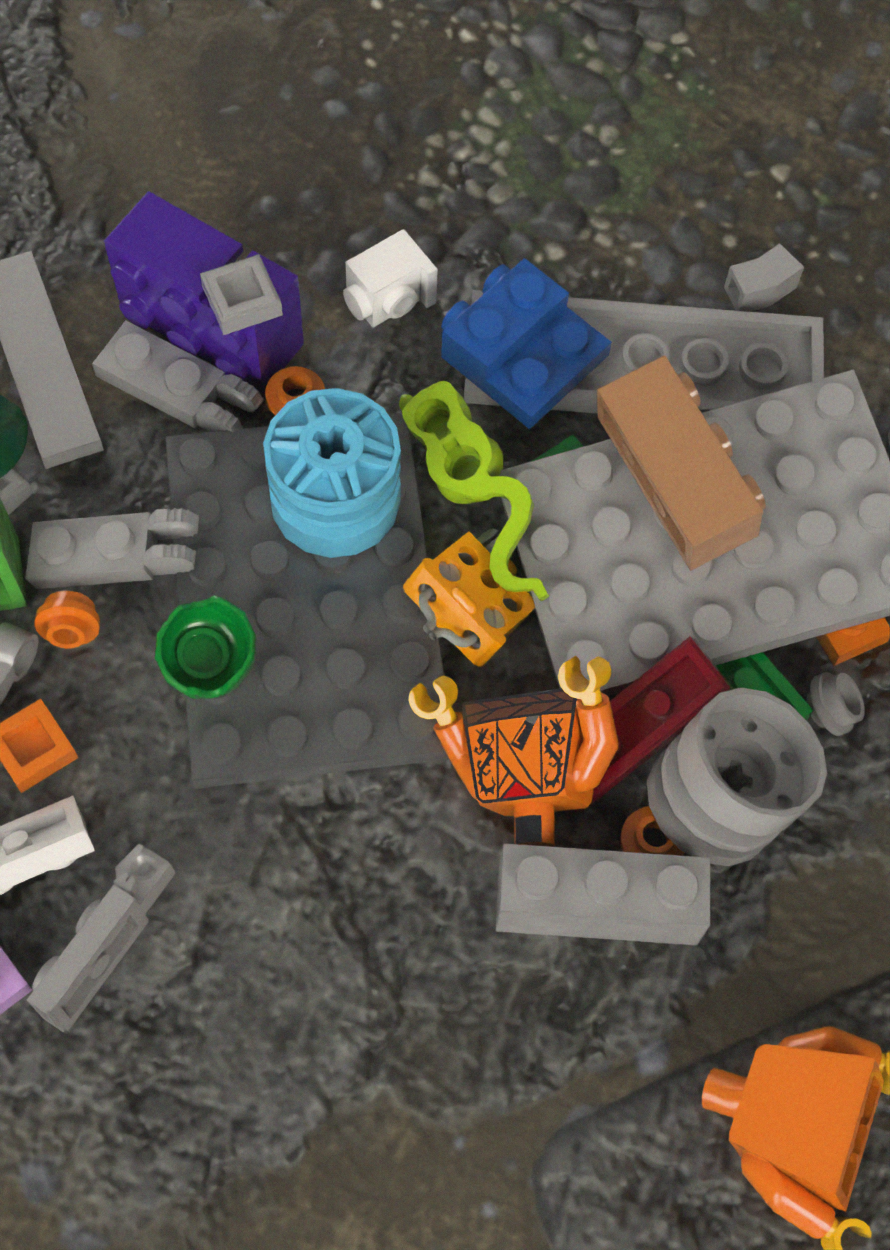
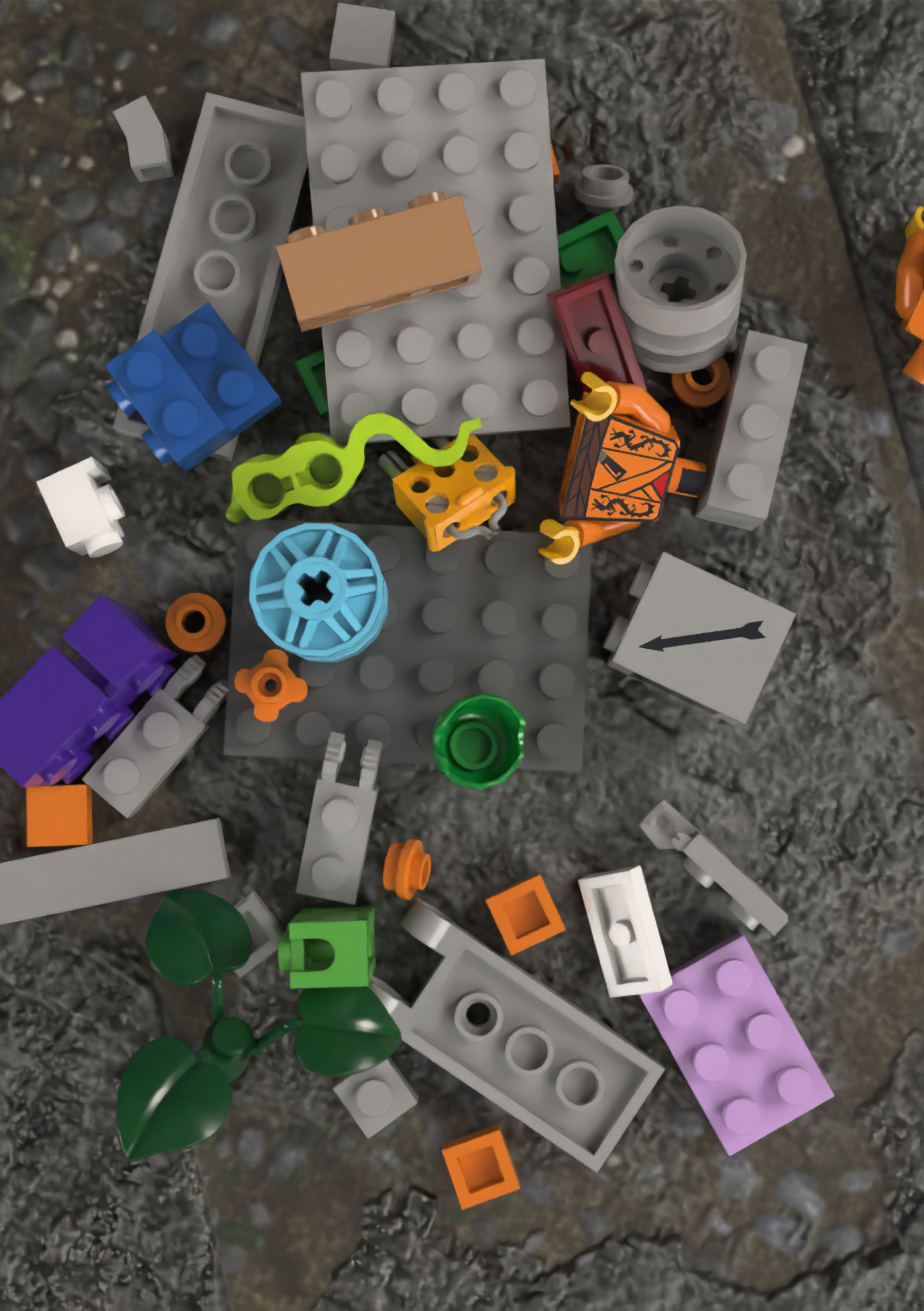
camera: 80 degrees left, 20 degrees up
light grey tile [200,254,283,335] -> none
none -> orange tile [26,784,93,847]
none -> orange plate [234,649,308,722]
none -> light grey brick [603,552,796,725]

